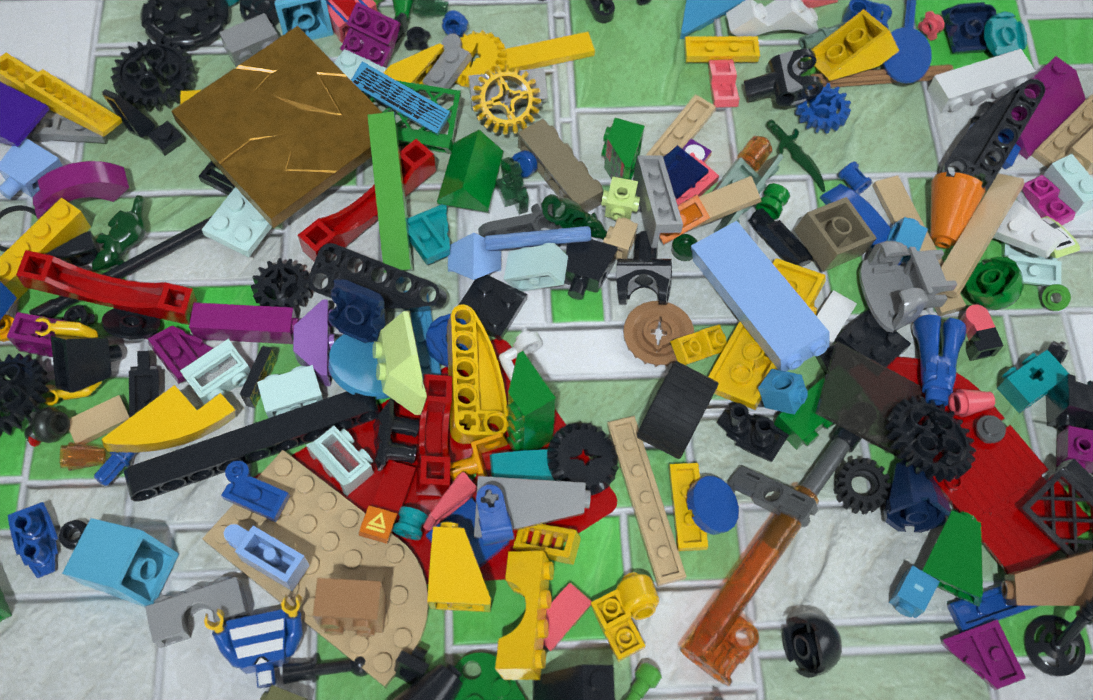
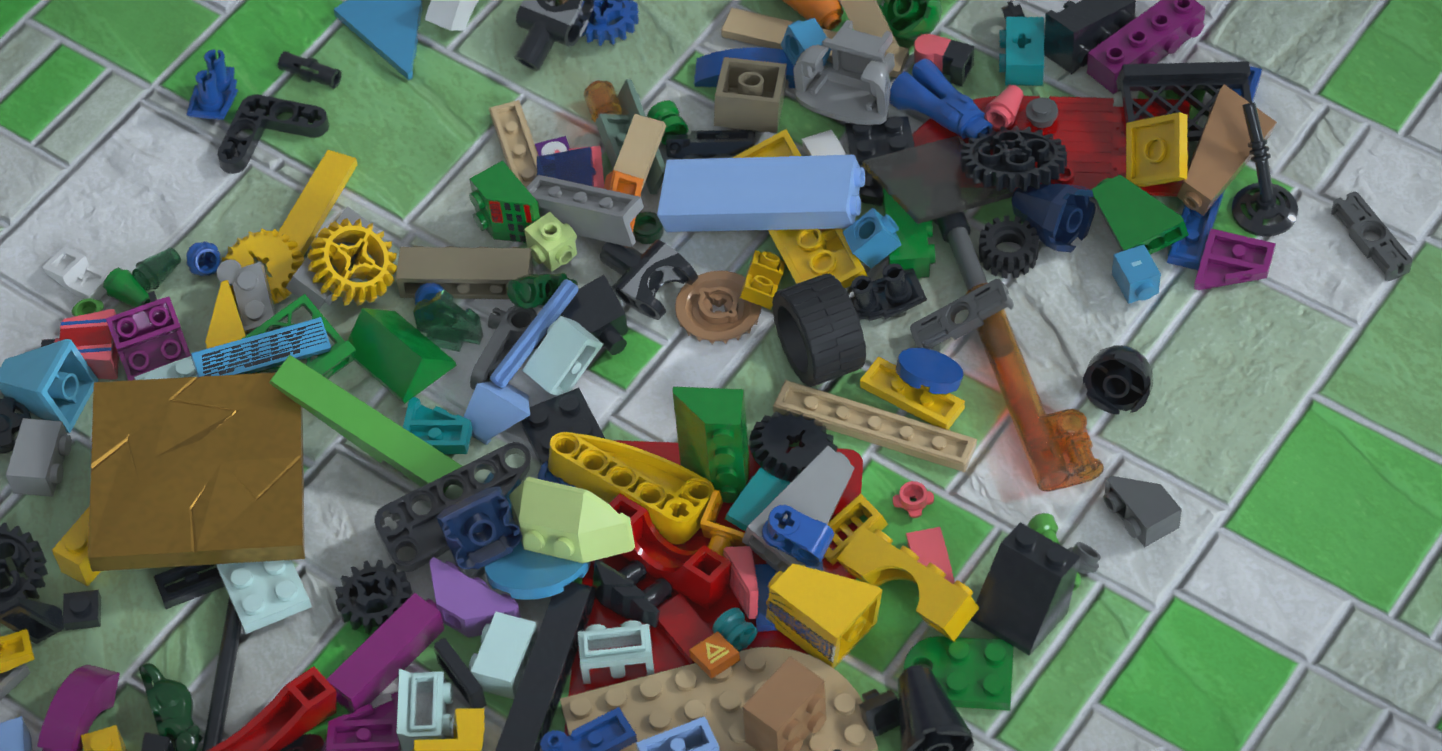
camera: 45 degrees left, 10 degrees down
red arch [298,139,436,262] -> none
black plate [404,27,430,51] -> none
white plate [499,331,543,382] -> none
yellow slope [590,589,646,662] -> none
tan brick [603,218,638,260] -> none
yellow head [616,572,660,620] -> none
yellow plate [684,36,760,62] -> none
coral slope [708,59,739,107] -> none
dark green piece [766,120,825,192] -> none
blue bush [838,161,872,195] -> none
none -> coral plate [893,481,934,518]
none -> yellow tile [1126,112,1189,188]

